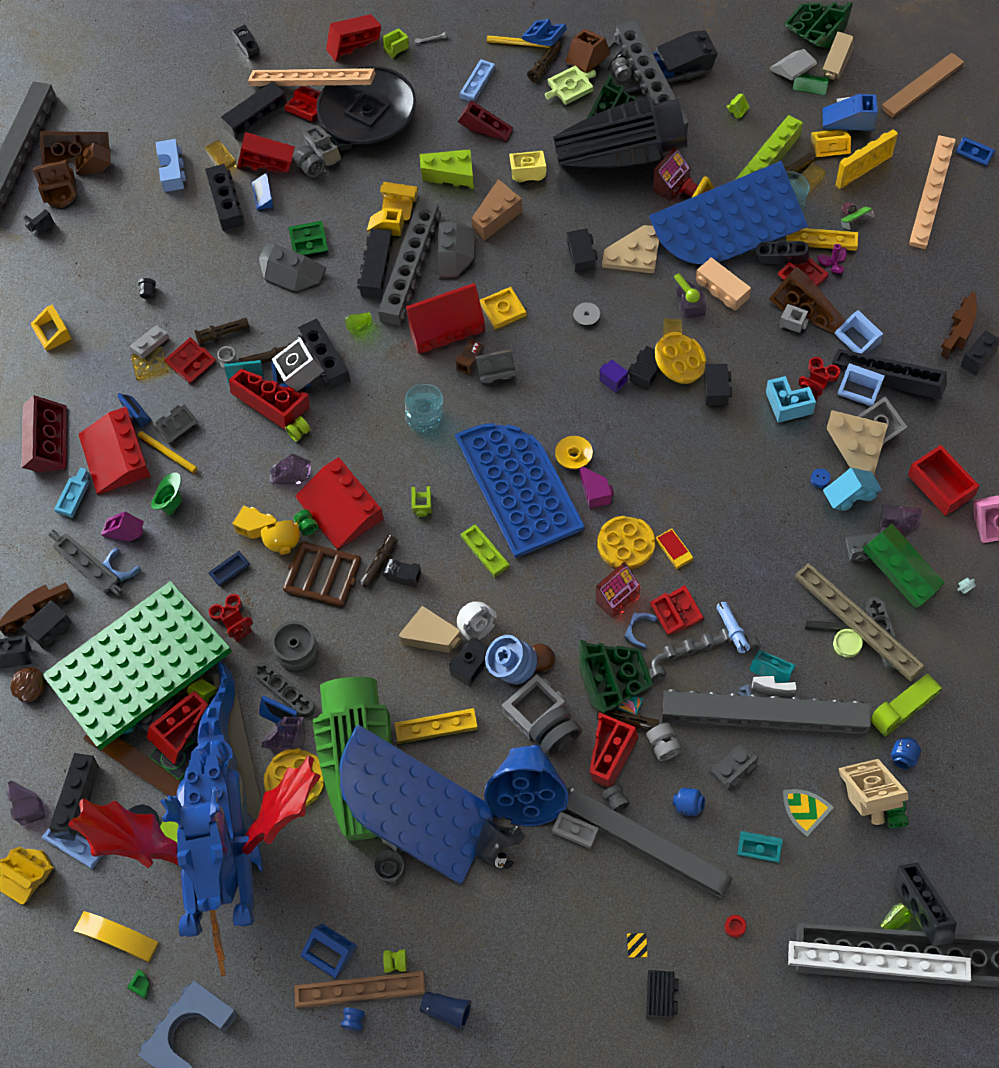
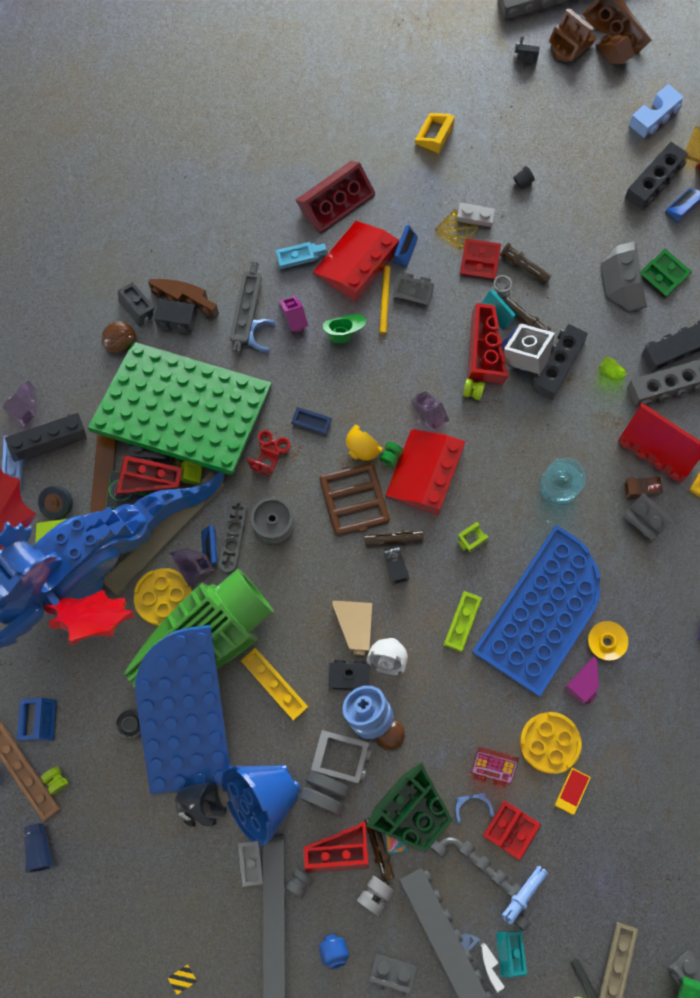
camera: 55 degrees right, 10 degrees up
yellow slope [232,506,277,539] -> none

